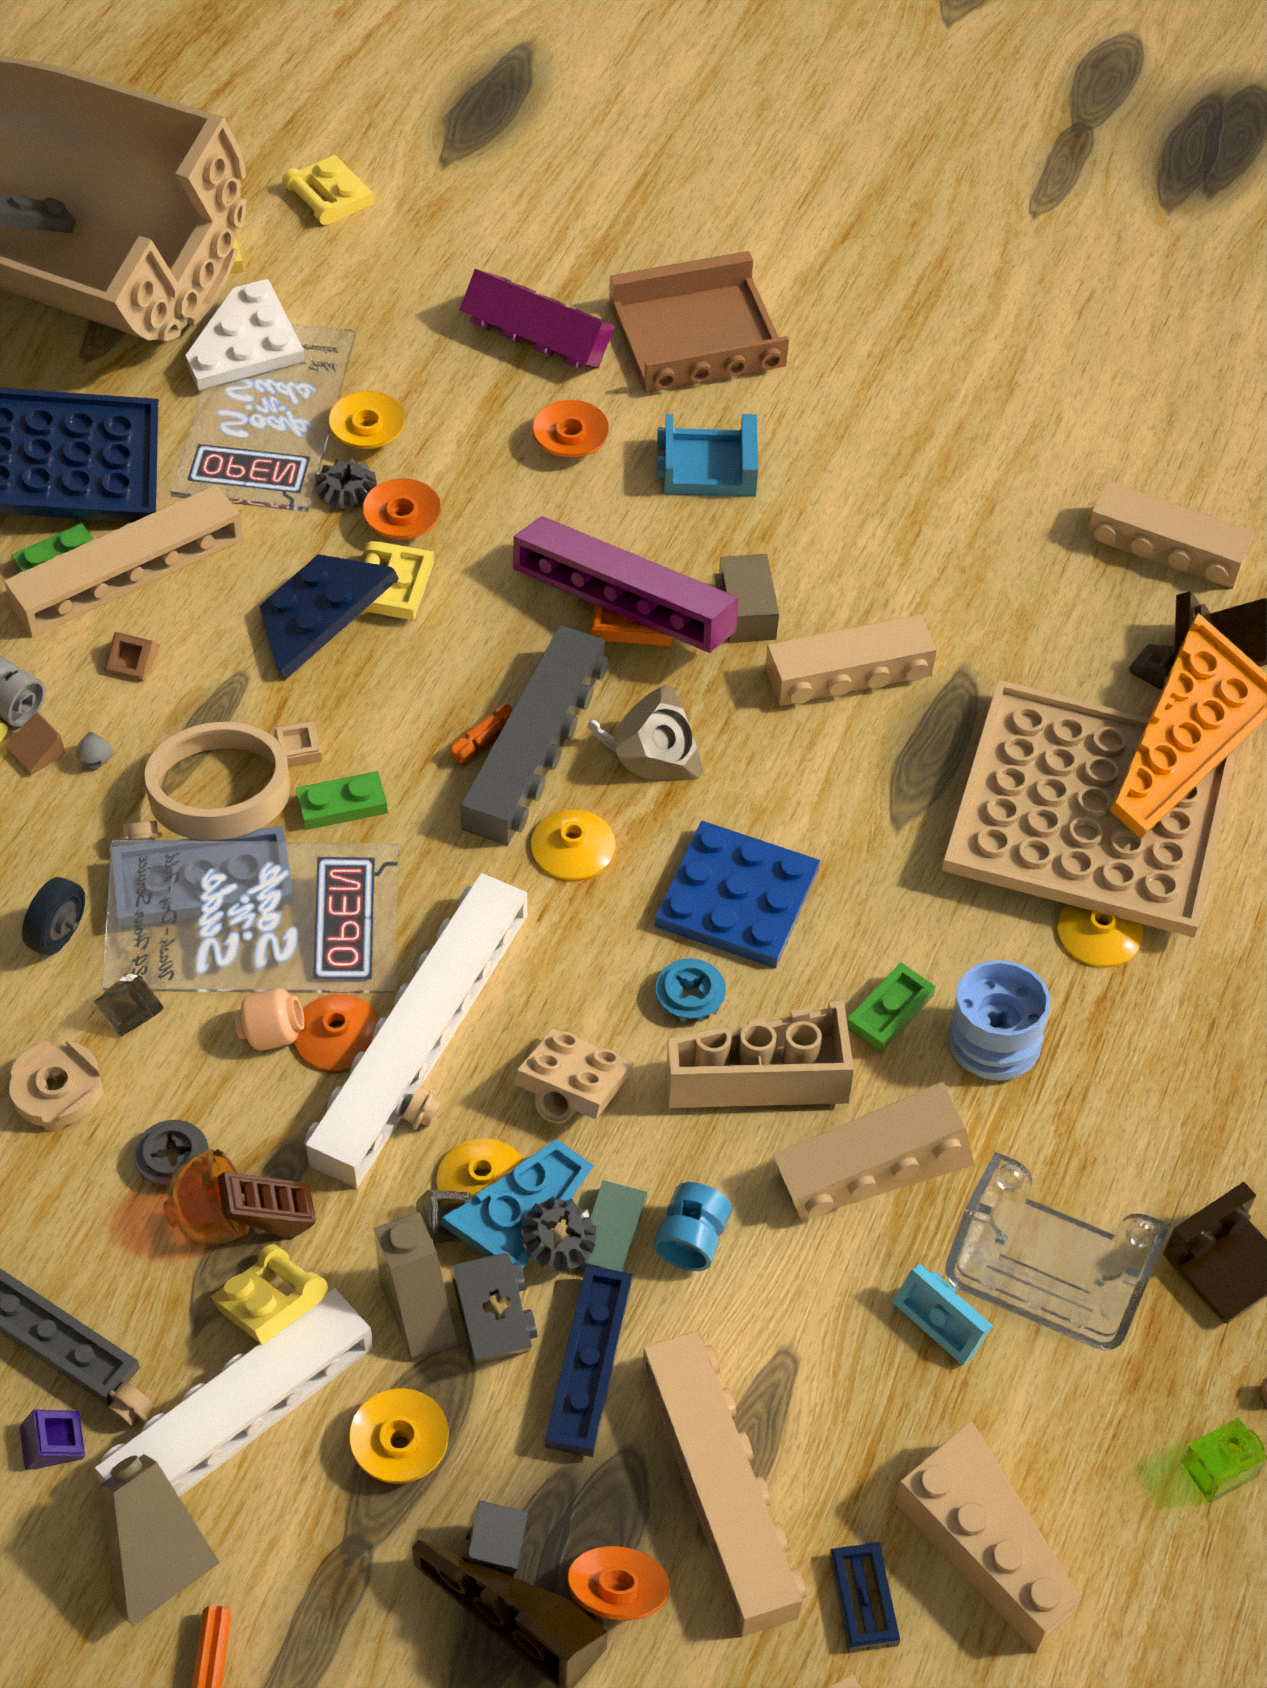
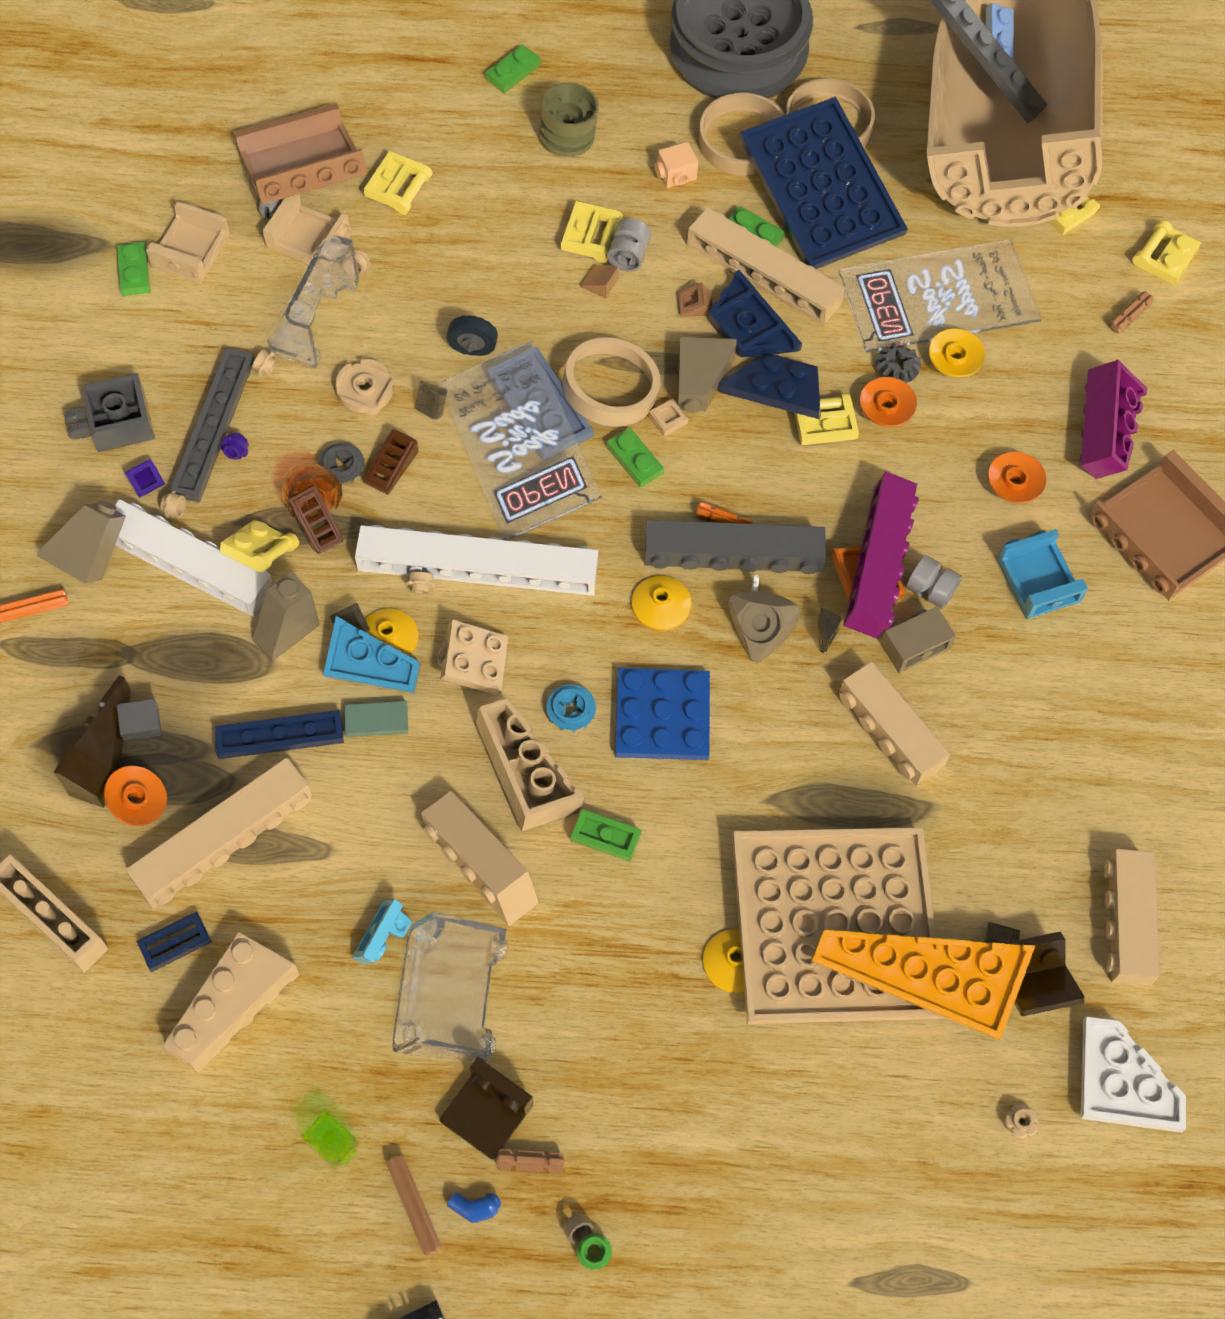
camera: 70 degrees right, 10 degrees up
light grey hinge [77,731,114,768] -> none
tan plate [120,820,163,846] -> none
white plate [186,279,305,390] -> none
light nougat head [234,988,304,1051] -> none
orange dish [294,994,380,1073] -> none
yellow dish [350,1388,449,1484] -> none
dark grey brick [450,1252,537,1366] -> none
dark grey gear [521,1196,597,1271] -> none
dark azure wheel [653,1182,732,1271] -> none
light blue wheel [948,960,1051,1081] -> none
none -> dark purple plate [221,433,249,460]
none -> reddish brown slope [363,429,419,495]
none -> dark tan slope [678,337,737,412]
none -> dark blue wing [708,270,802,357]
none -> clear smoke slope [818,608,842,653]
none -> light grey wheel [906,555,963,609]
none -> medium nougat axle [1109,291,1154,333]

